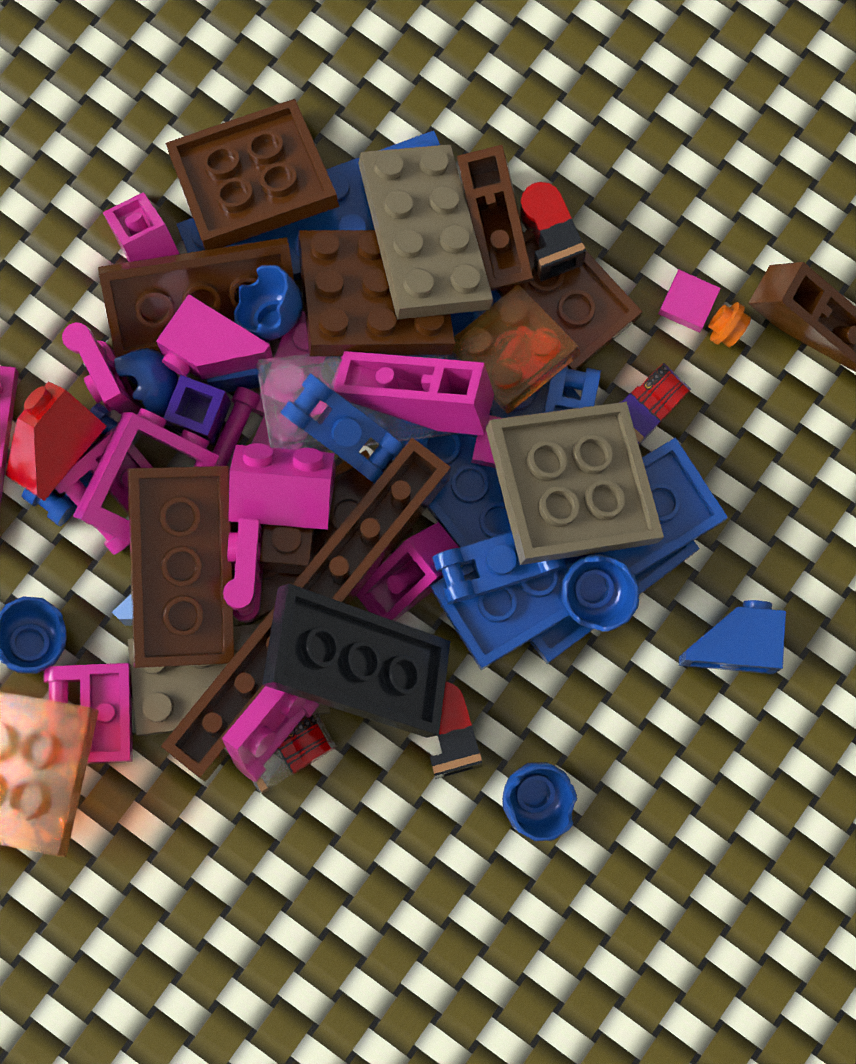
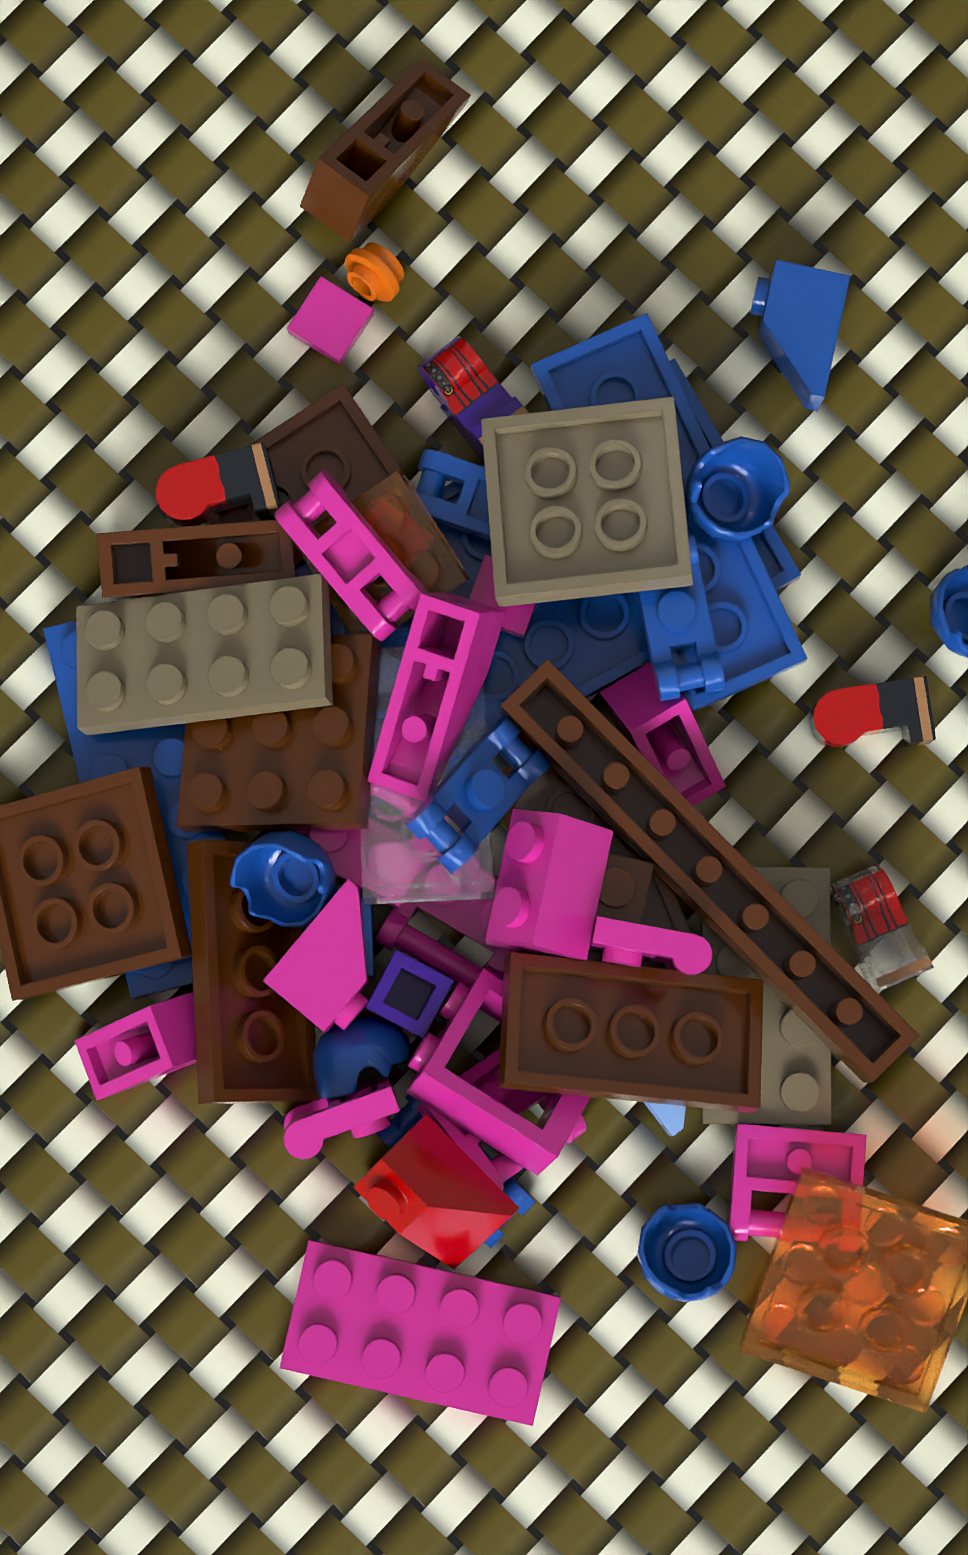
camera: 80 degrees left, 5 degrees up
dark pink plate [222,686,319,782] -> none
black plate [262,584,451,738] -> none
none -> dark pink plate [274,470,429,641]

